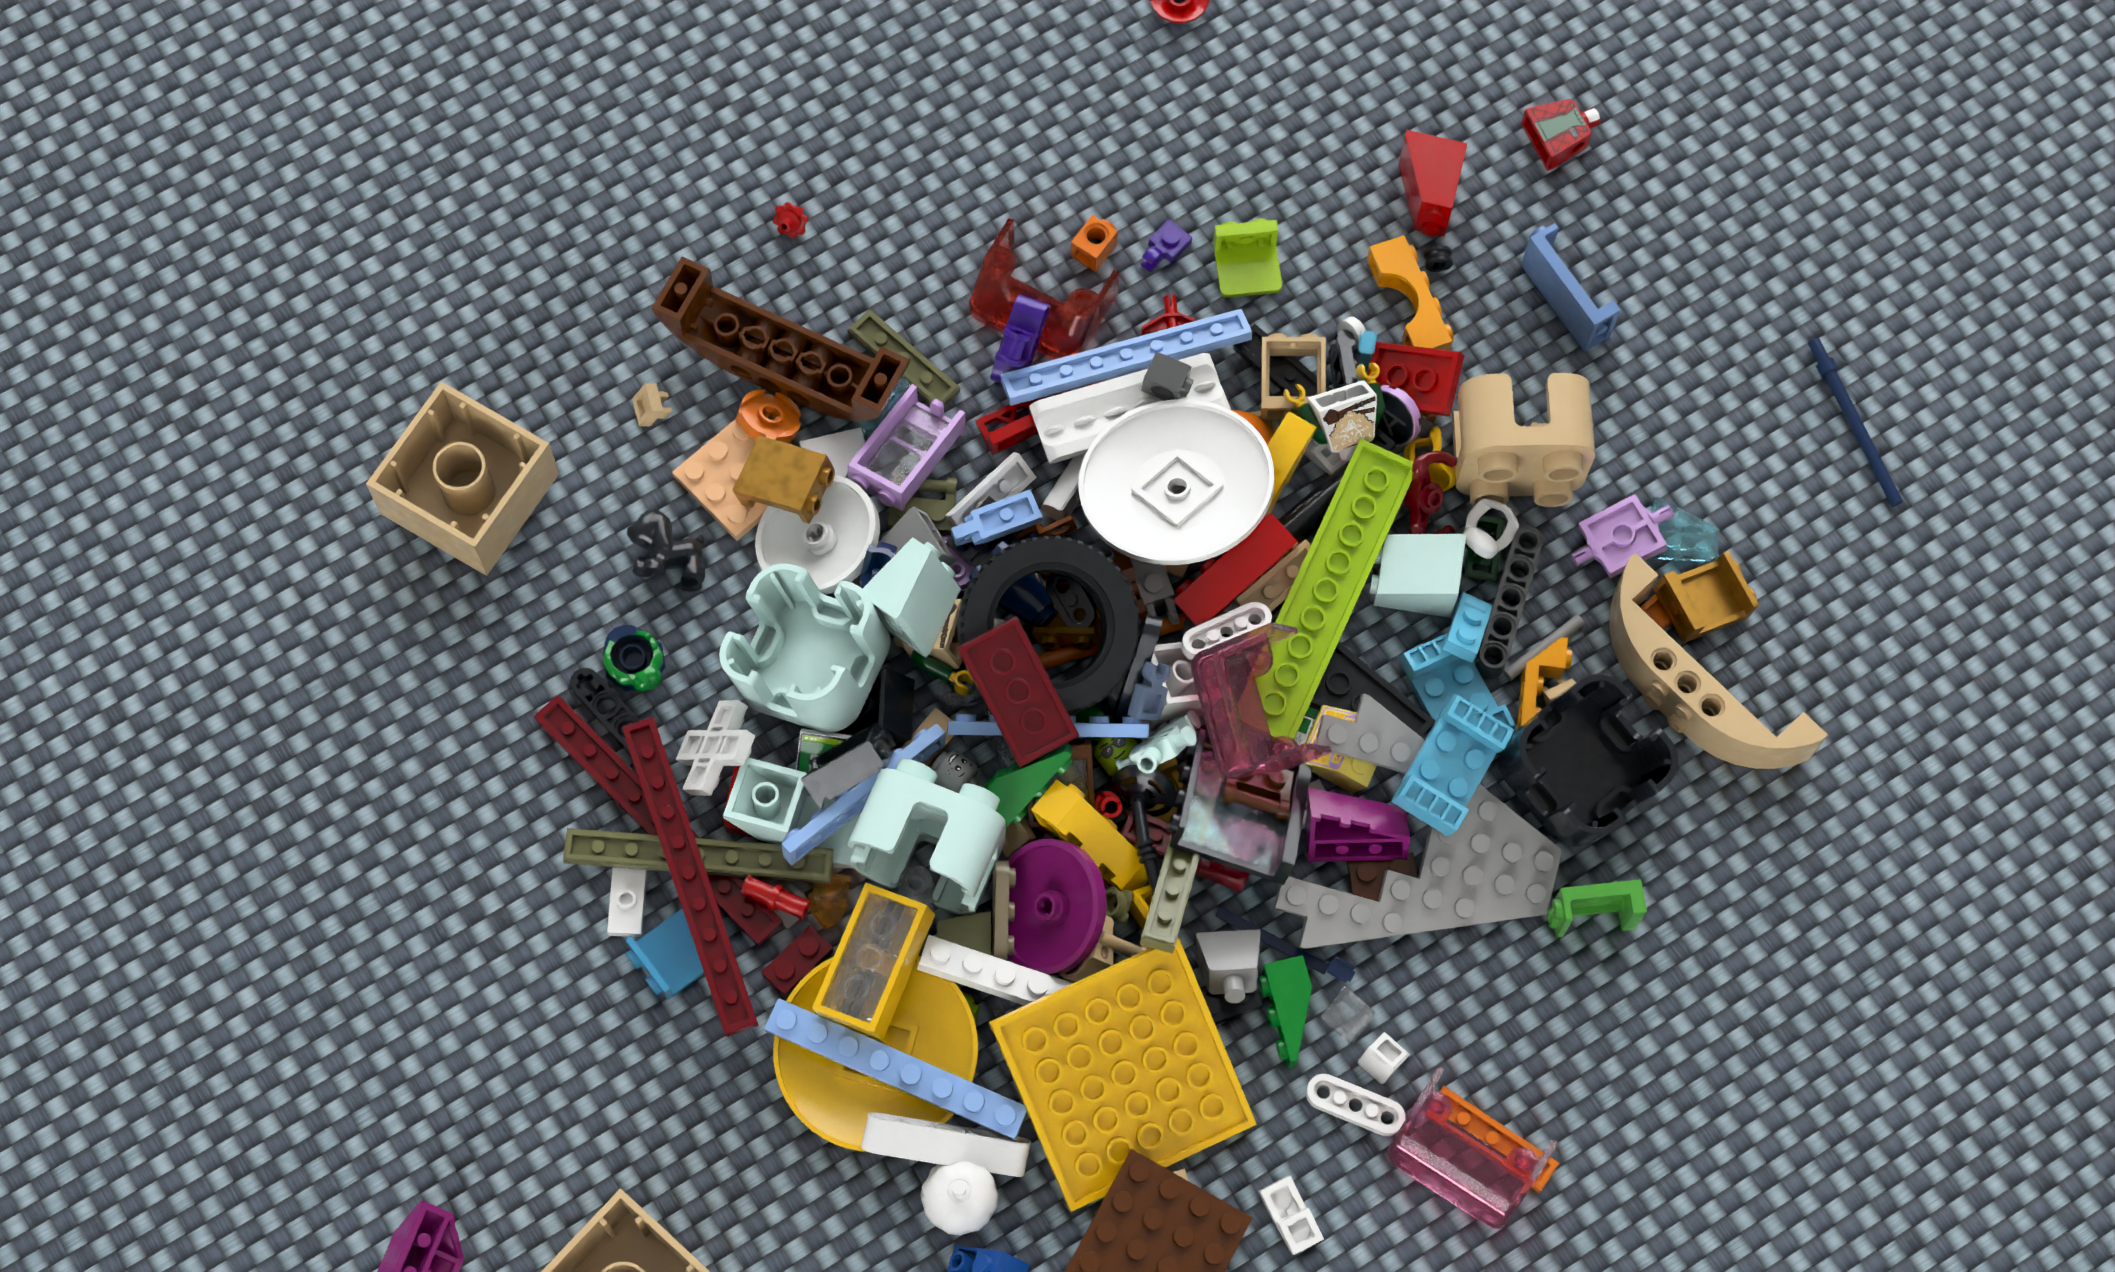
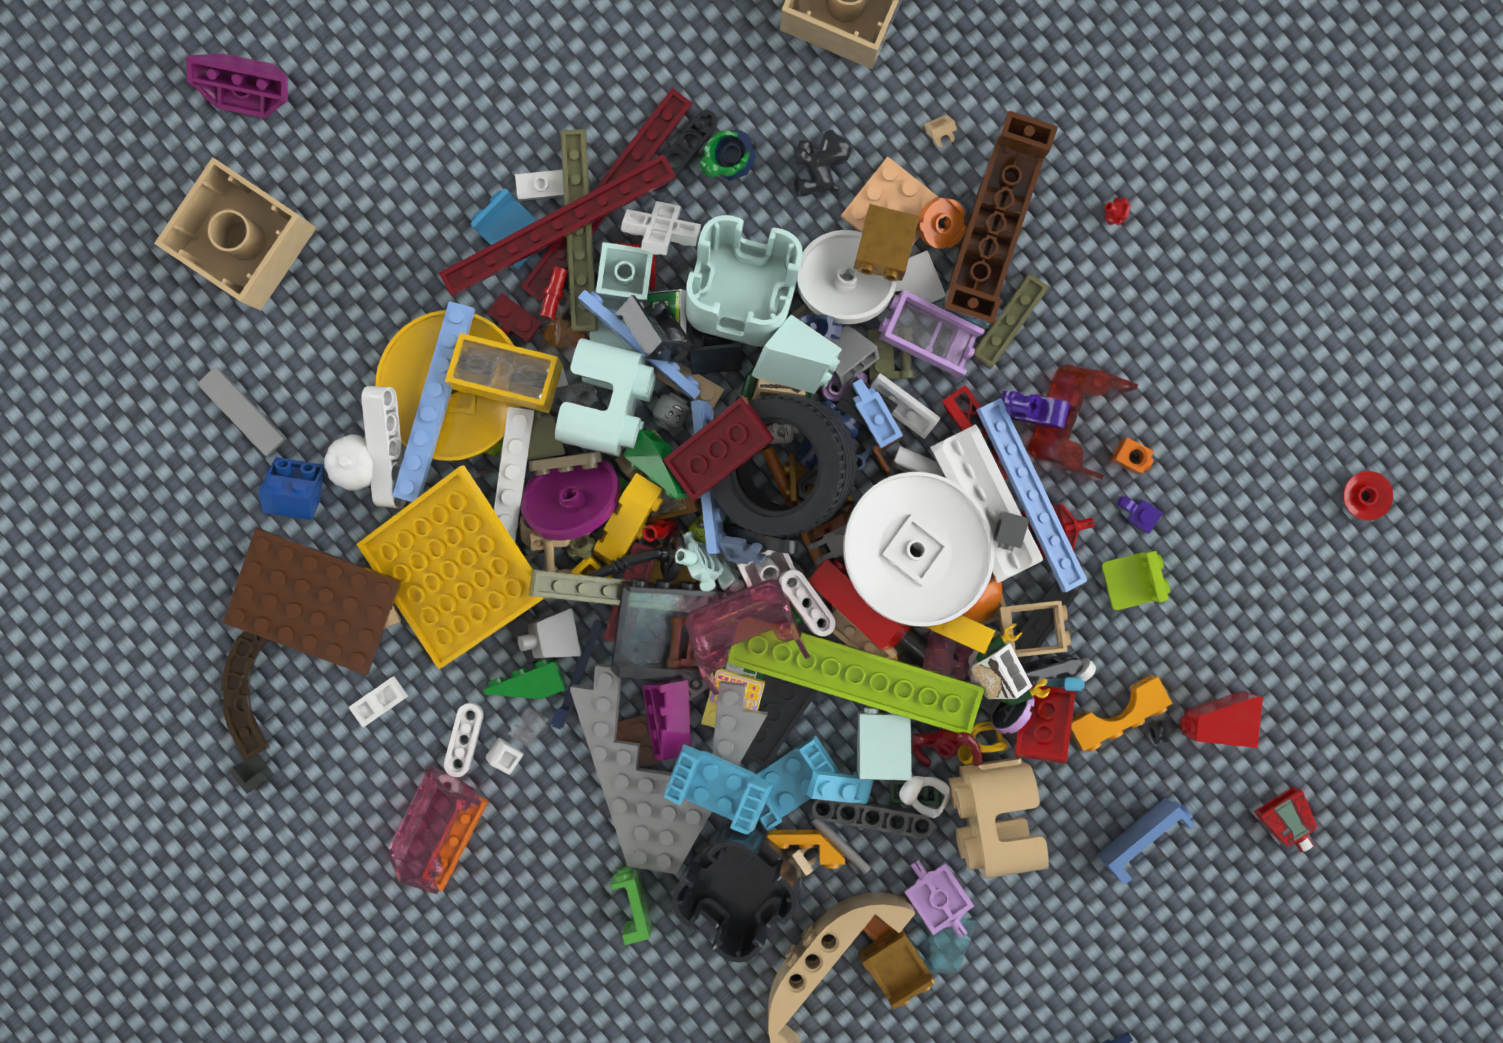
camera: 80 degrees right, 20 degrees up
none -> clear pink plate [922,630,974,681]

